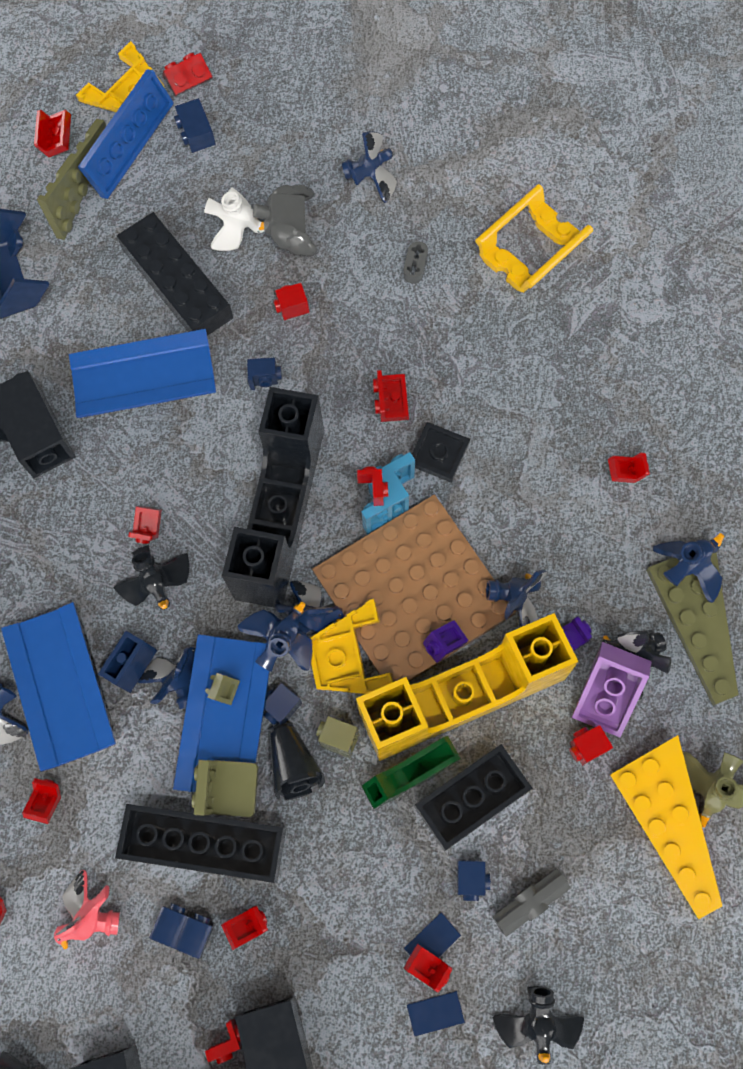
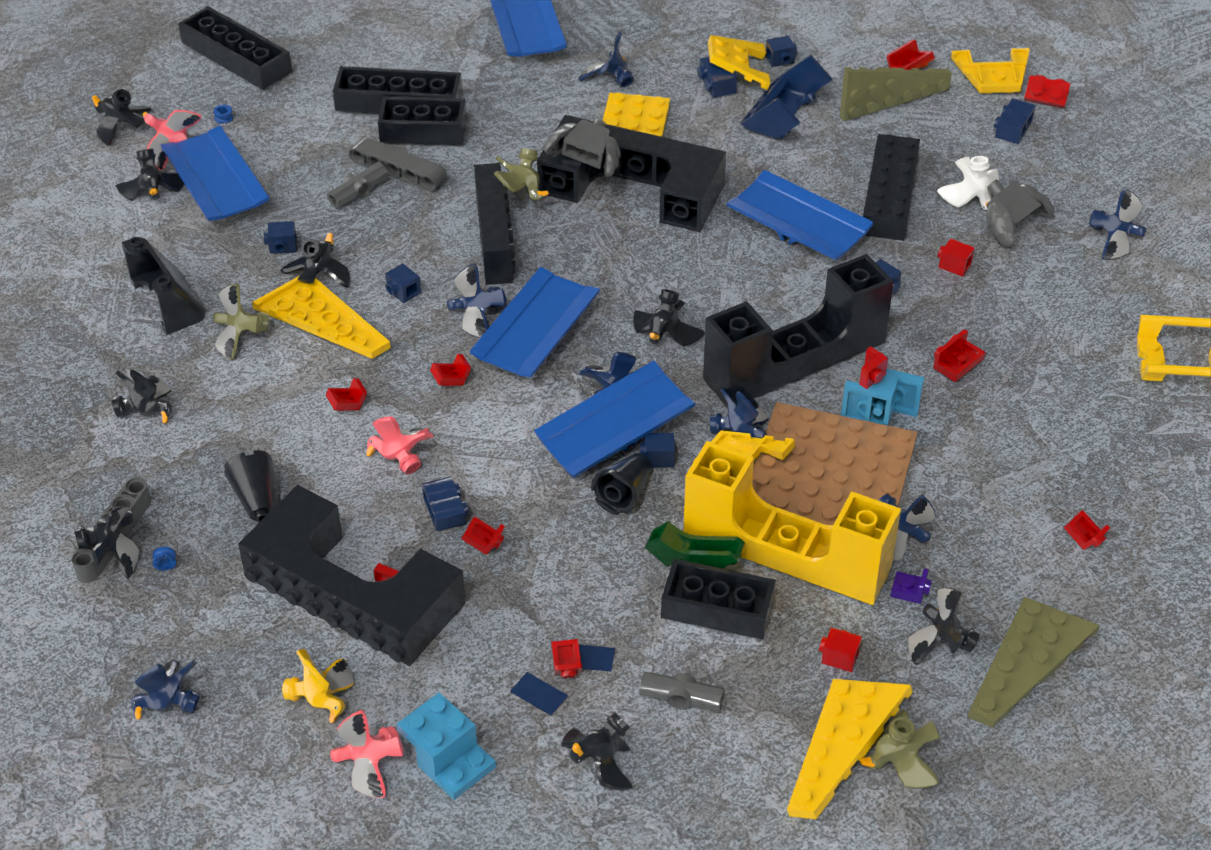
camera: 45 degrees right, 25 degrees down
blue plate [78,69,174,199] -> none
dark blue brick [98,631,158,693] -> none
black brick [115,804,286,883] -> none
bracket [128,506,162,544] -> none
olive bracket [192,760,259,817] -> none
olive tile [205,673,240,705] -> none
dark blue animal [238,601,313,672] -> none
olive brick [316,716,359,759] -> none
dark grey beam [403,241,428,284] -> none
black plate [412,422,470,483] -> none
dark purple bracket [423,620,469,663] -> none
dark blue brick [457,861,491,901] -> none
medium lavender slope [572,642,651,737] -> none
dark blue animal [653,533,725,603] -> none

